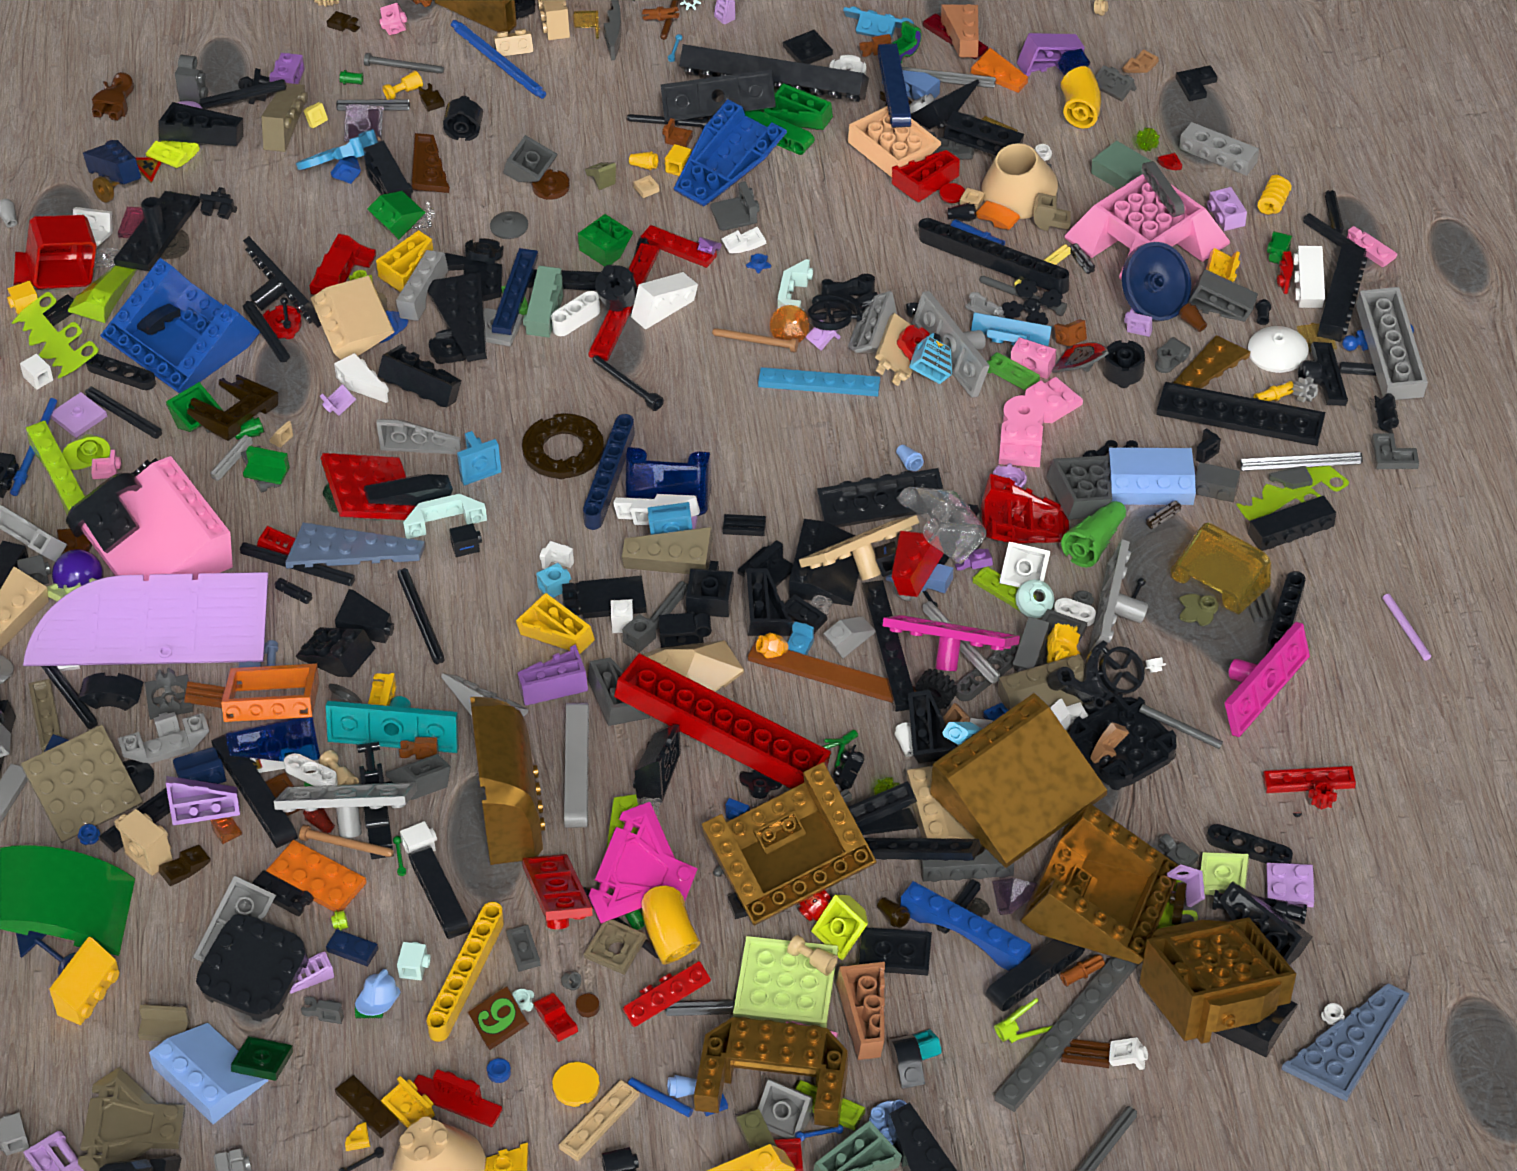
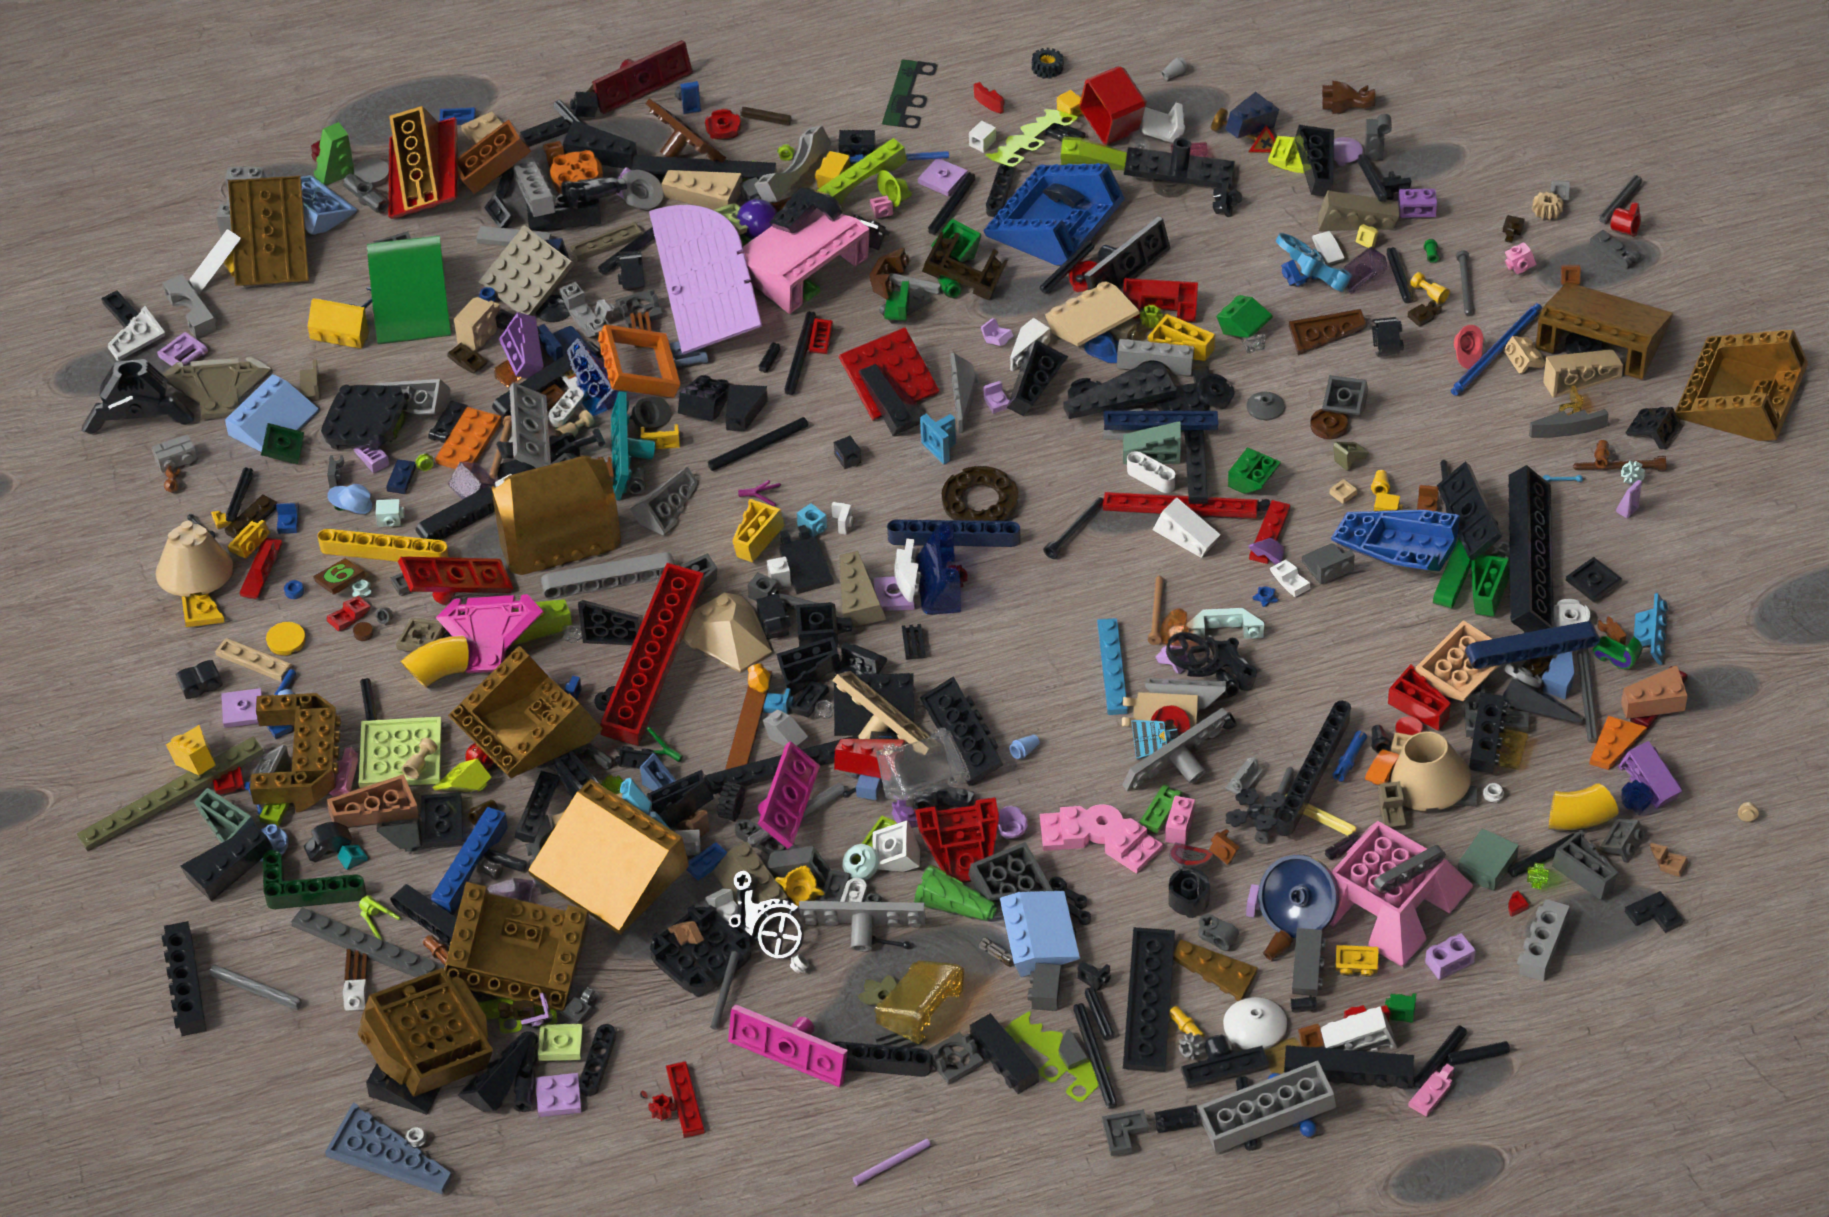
camera: 80 degrees right, 0 degrees up
tan slope [269,421,293,448] -> none
sand blue wing [285,522,425,568] -> none
black wedge [363,140,413,199] -> none
light aqua slope [403,494,487,539] -> none
medium lavender wedge [517,644,588,706] -> none
black brick [595,265,638,311] -> none
red bracket [622,961,711,1027] -> none
dark azure bracket [648,502,693,535] -> none
dark azure bracket [971,312,1052,346] -> none
yellow piece [1257,175,1292,215] -> none
none -> lavender plate [221,688,262,728]
none -> black axle [225,467,253,522]
none -> dark green beam [263,850,367,909]
none -> blue slope [276,502,299,534]
none -> pearl dark grey slope [376,818,421,852]
none -> clear purple slope [448,462,496,500]
none -> medium blue slope [640,753,676,791]
none -> magenta plant [738,480,781,506]
none -> yellow brick [815,151,850,188]
none -> reddish brown slope [869,248,909,299]
none -> dark grey piece [927,1032,984,1084]
none -> lavender bracket [983,381,1009,414]
none -> black axle [1085,987,1114,1041]
none -> dark orange tile [1298,1023,1324,1048]
none -> white slope [1312,231,1344,266]
none -> coral piece [1454,325,1483,369]
none -> black axle [1508,833,1575,877]
none -> dark grey wedge [1552,830,1618,900]

